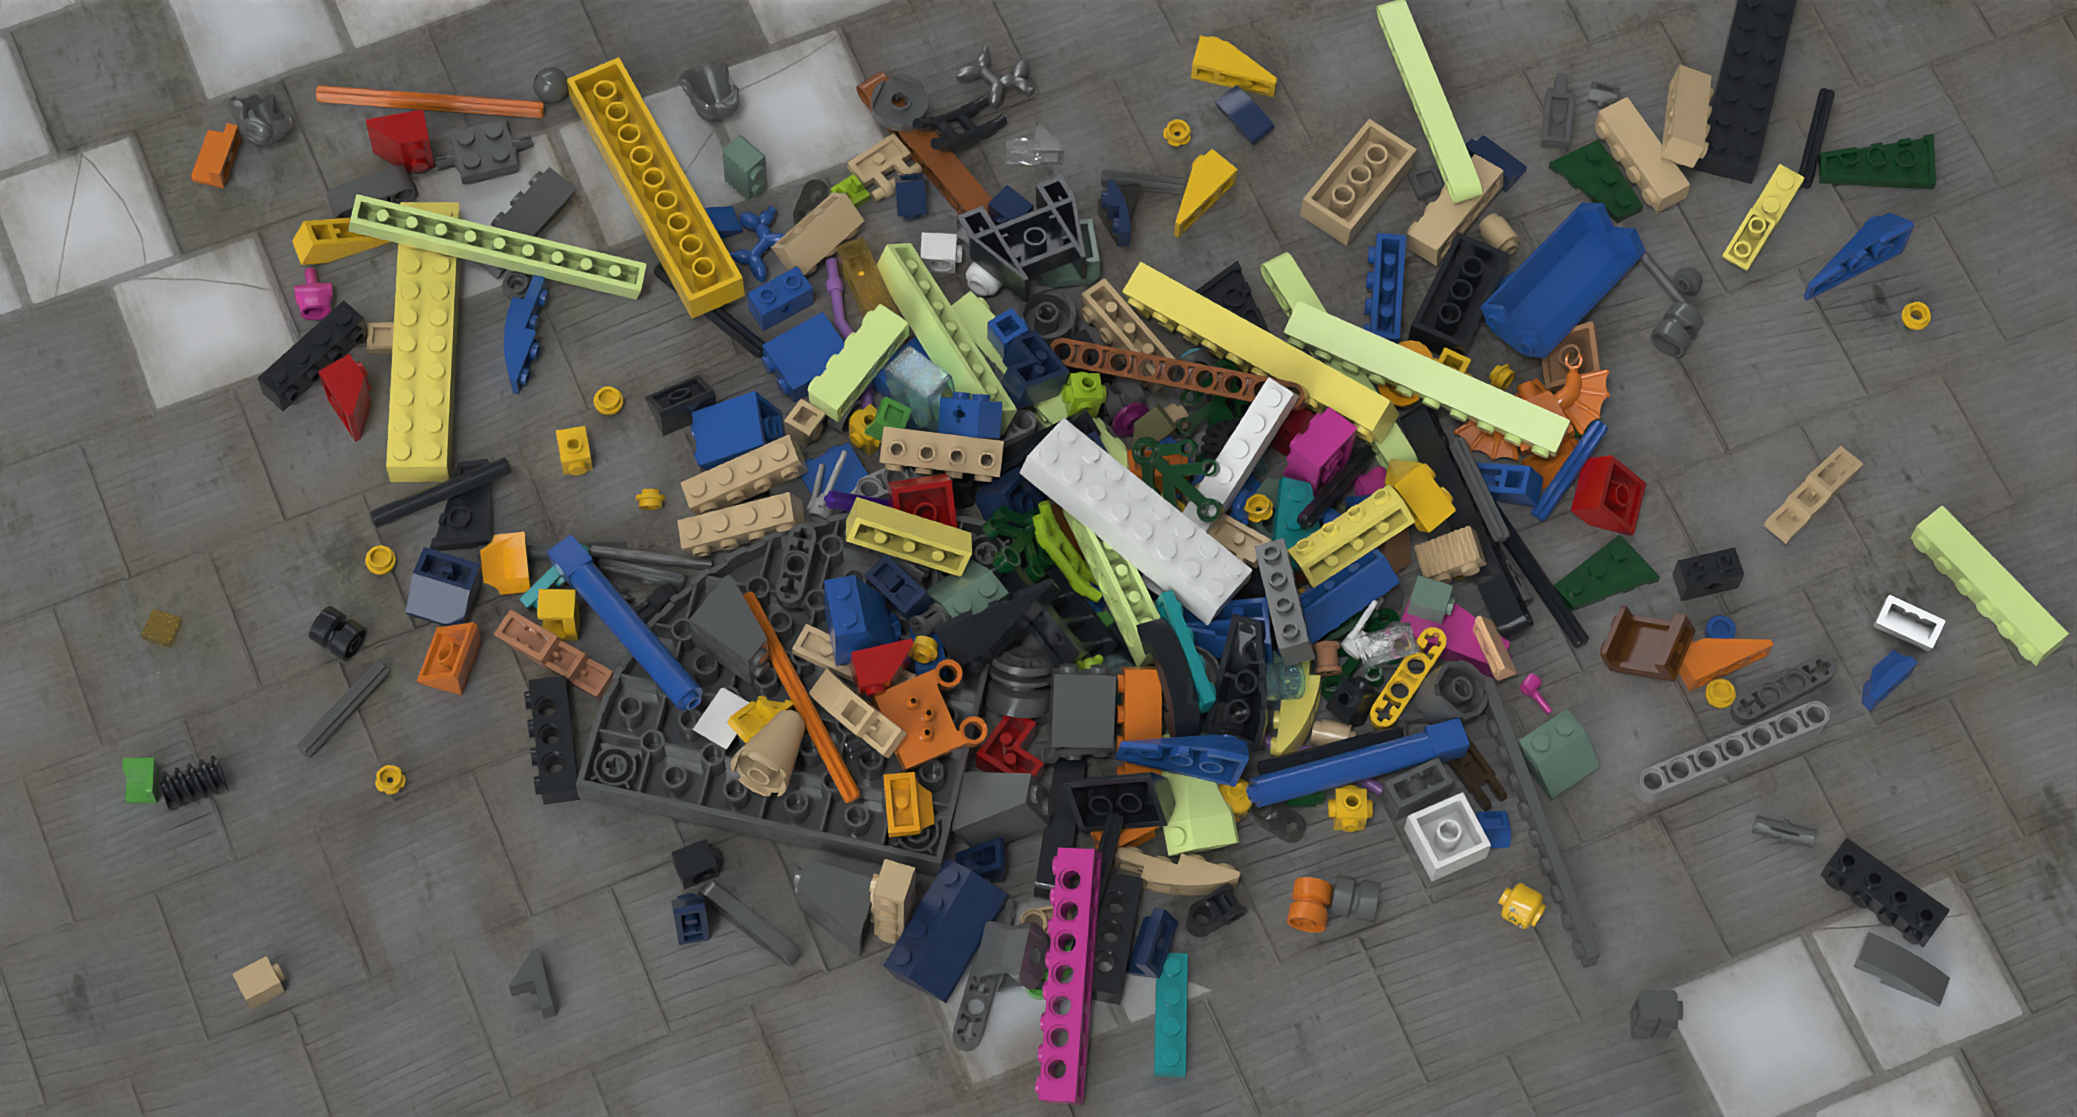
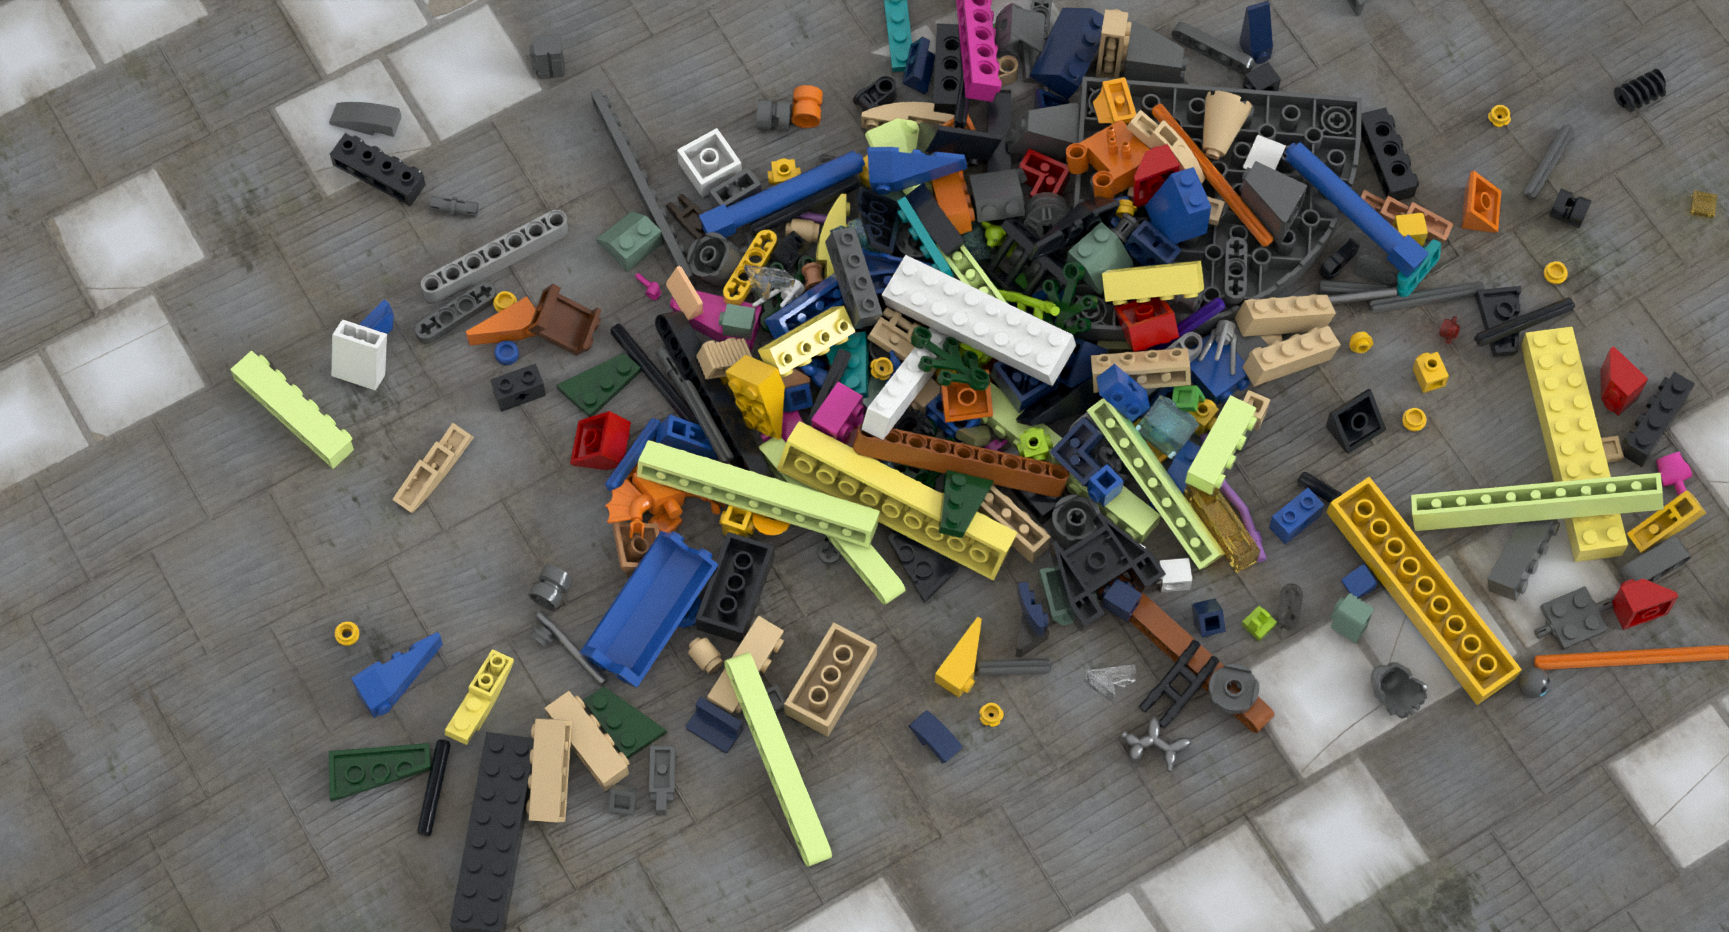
camera: 175 degrees right, 0 degrees up
bright green panel [122,758,159,804] -> none
dark blue slope [405,547,483,626] -> none
light orange slope [480,532,531,595] -> none
blue slope [504,275,550,395] -> none
blue slope [691,391,785,471] -> none
yellow slope [727,696,794,743] -> none
blue piece [729,206,785,282] -> none
blue brick [761,312,844,403] -> none
tan brick [771,192,864,276] -> none
tan plate [847,133,923,202] -> none
yellow slope [1191,35,1277,97] -> none
blue brick [1363,233,1406,344] -> none
blue slope [1476,811,1511,848] -> none
yellow plate [1489,364,1516,391] -> none
yellow head [1498,883,1547,929] -> none
none -> dark green wing [938,470,994,538]
none -> clear red plate [1440,316,1460,344]

